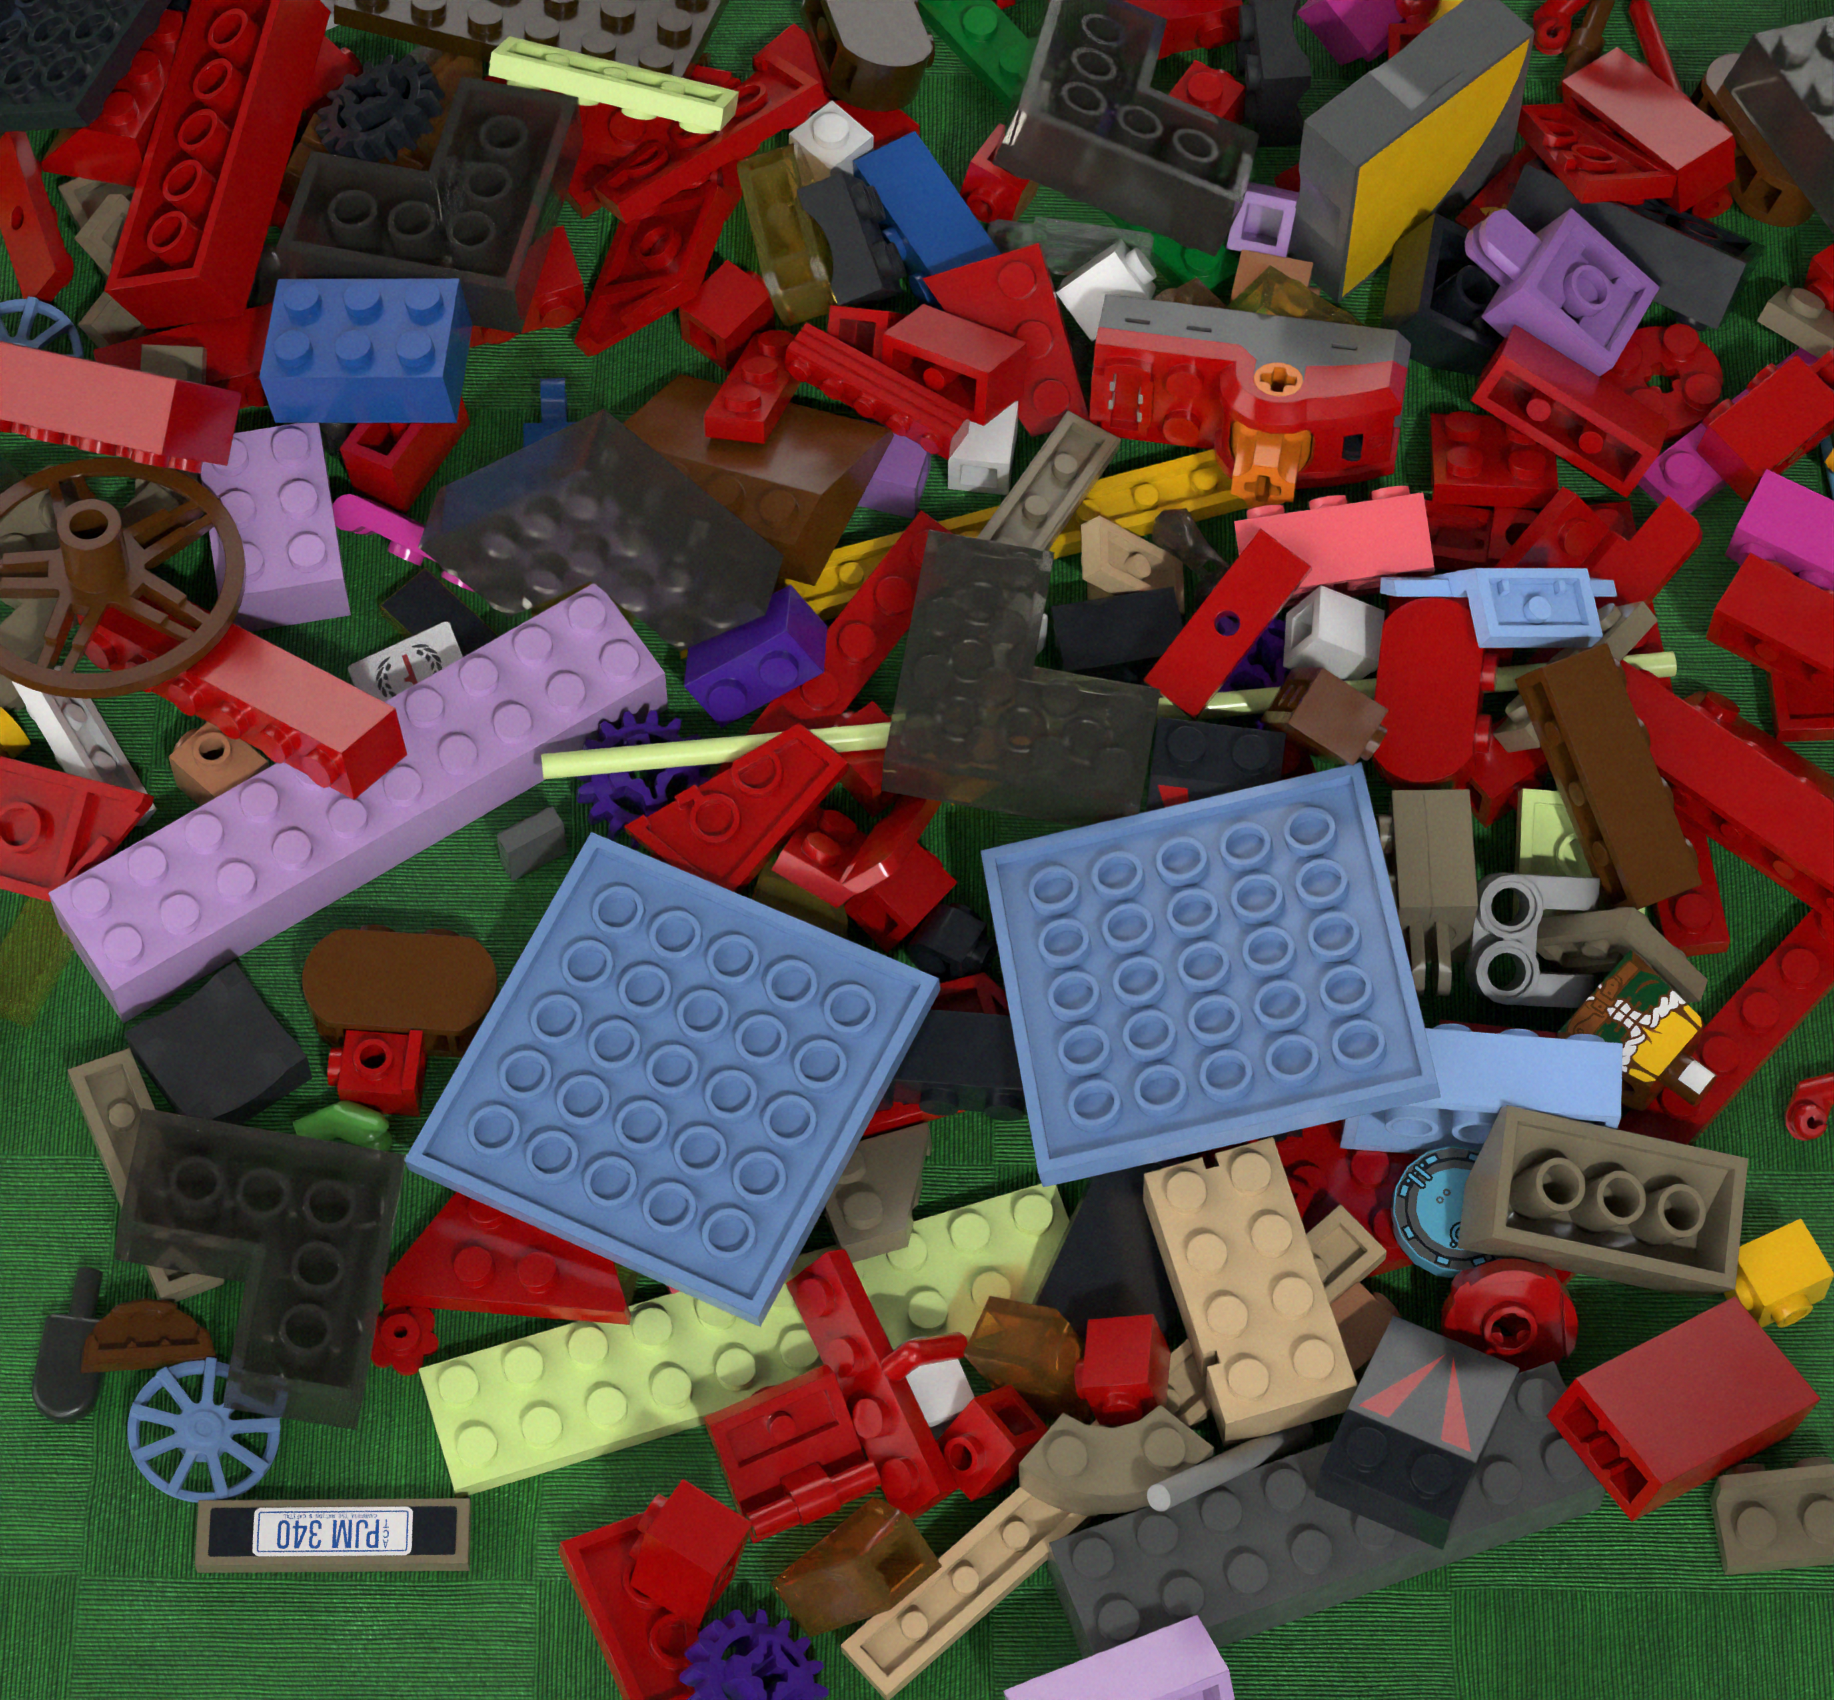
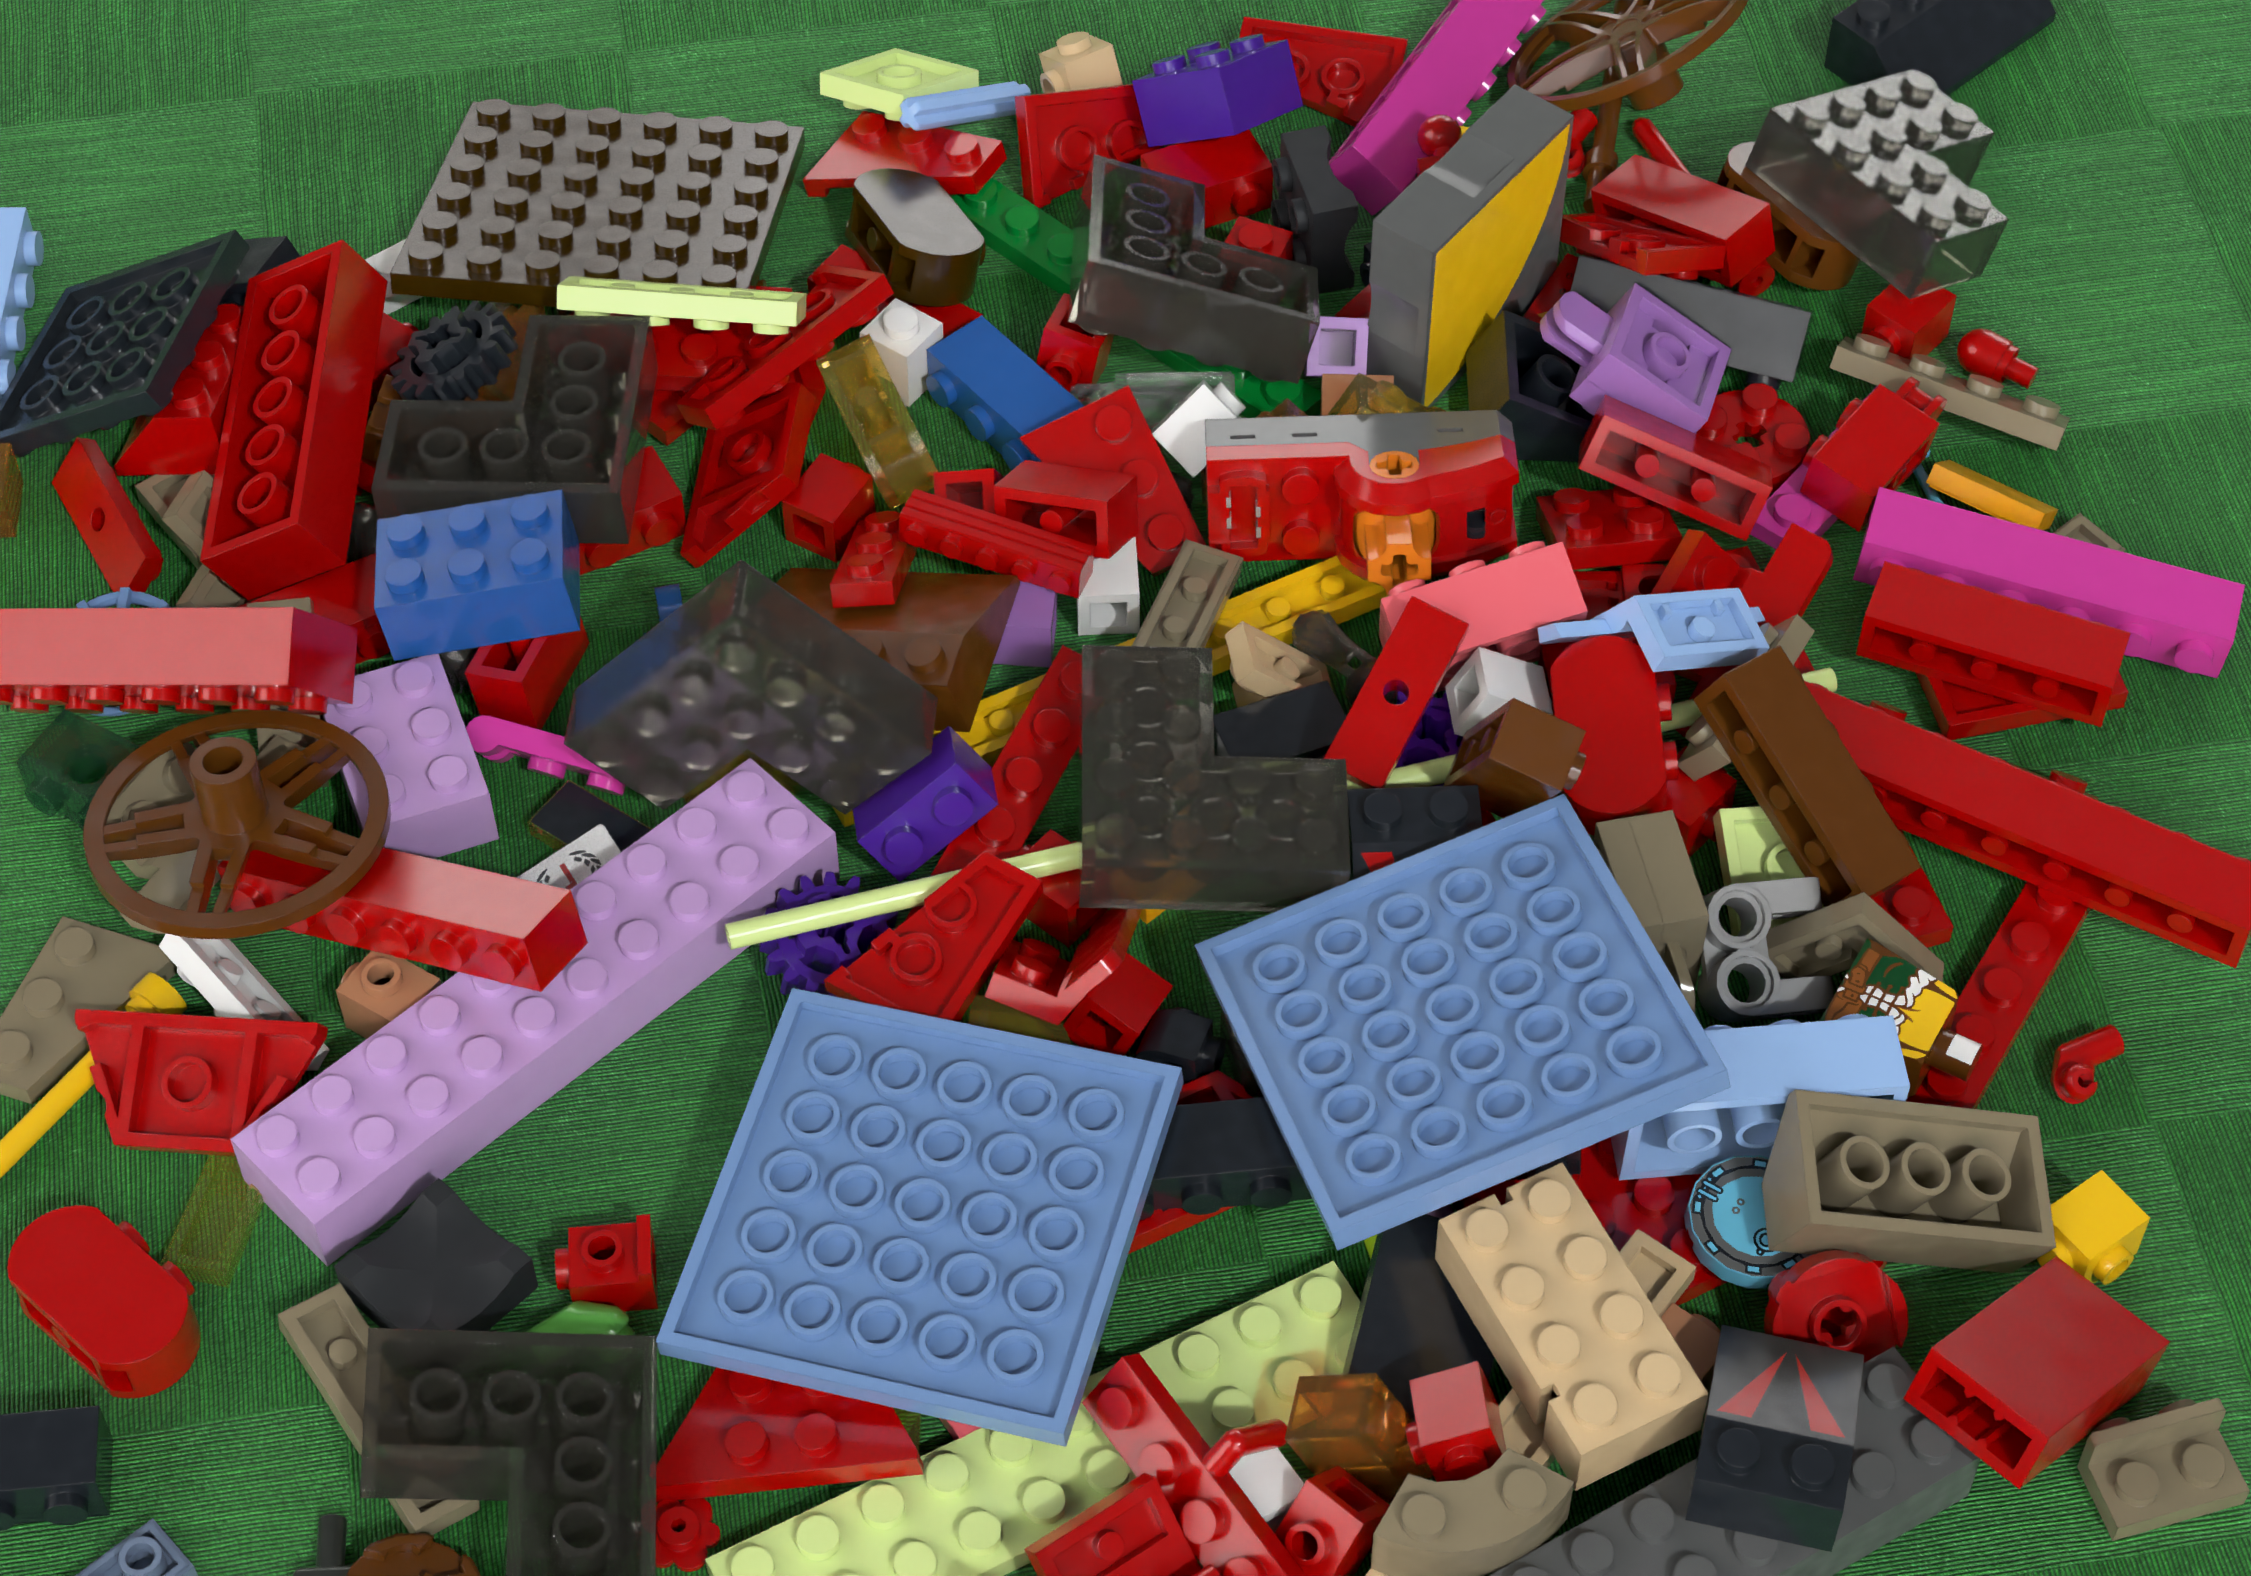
camera: 10 degrees left, 10 degrees down
reddish brown brick [302,925,500,1058] -> none
dark grey tile [497,807,568,881] -> none
black brick [797,172,906,309] -> none
dark tan wing [823,1122,932,1263] -> none
light grey bar [1147,1422,1314,1511] -> none

